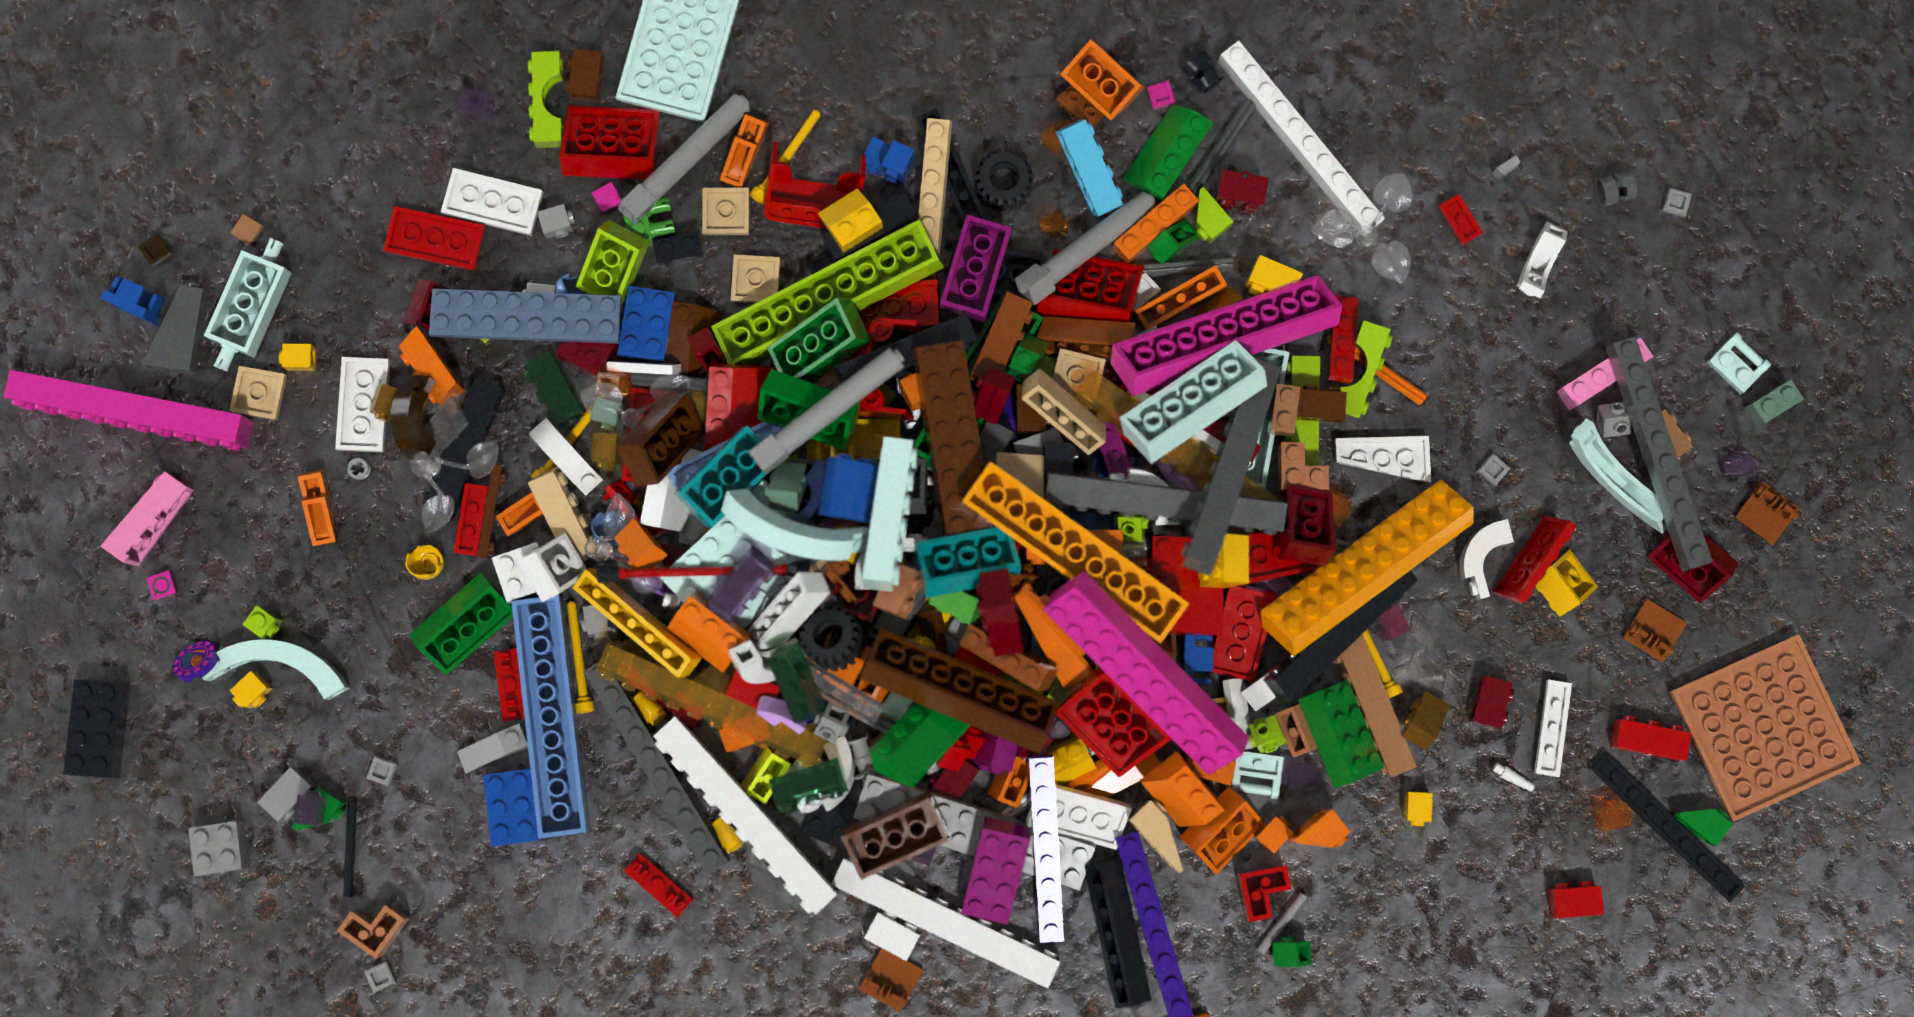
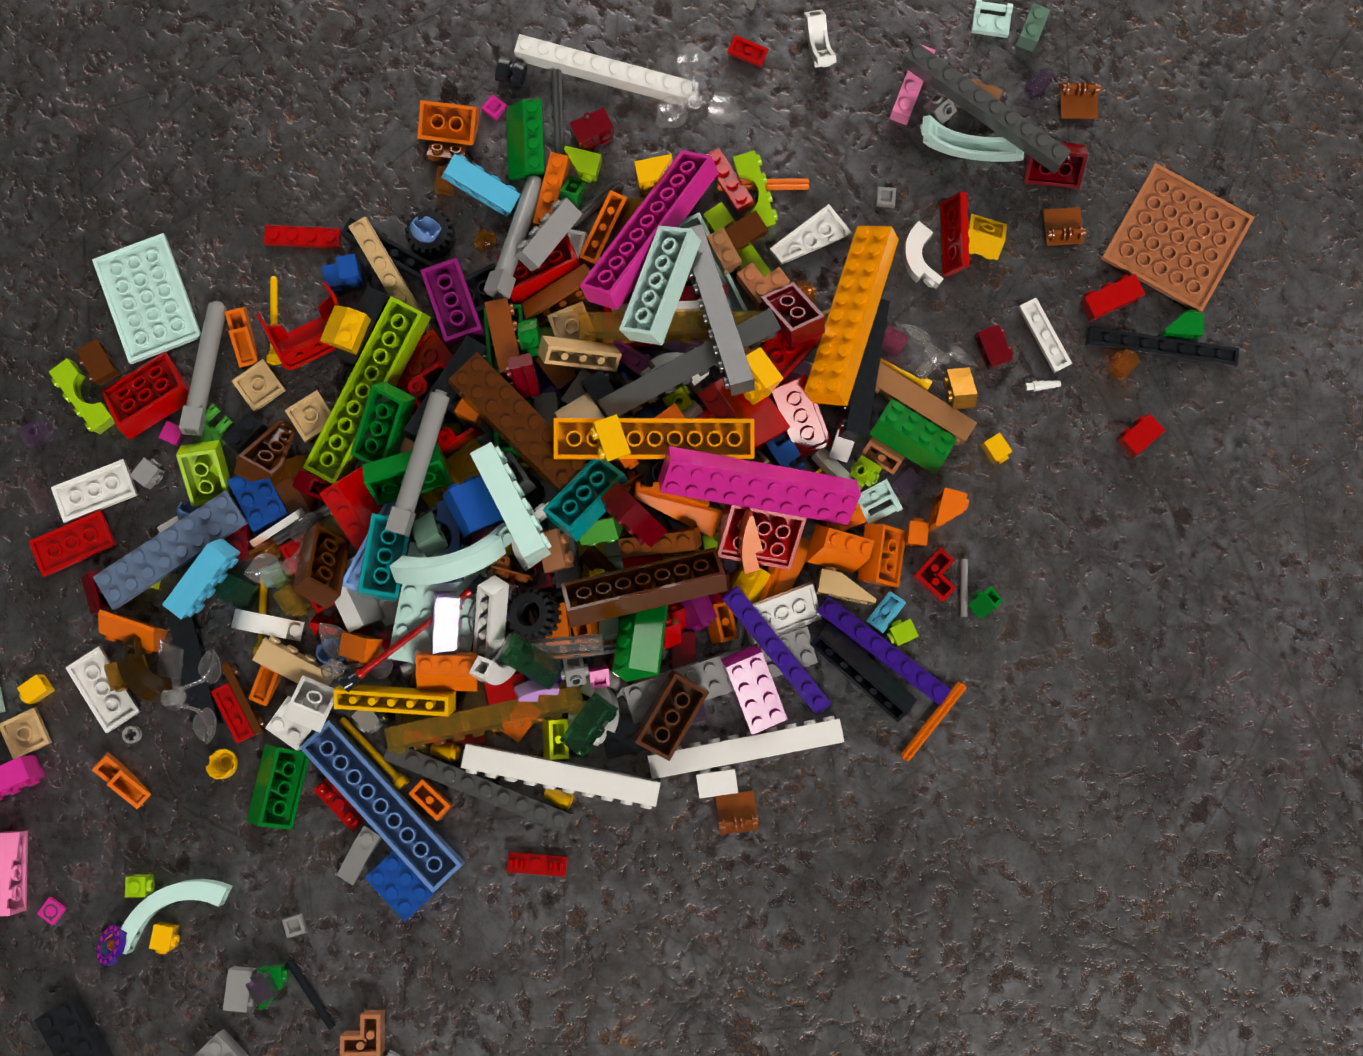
camera: 35 degrees left, 0 degrees up
none -> medium azure brick [162,538,241,619]
none -> reddish brown wedge [234,419,297,482]
none -> red plate [264,225,341,249]
none -> medium blue hair [409,216,441,243]
none -> orange brick [409,778,454,821]
none -> light grey brick [515,198,582,271]
none -> dark pink plate [588,665,611,689]
none -> yellow brick [589,414,631,463]
none -> orange slope [739,508,763,574]
none -> medium azure plate [867,591,906,633]
none -> lime brick [886,619,919,647]

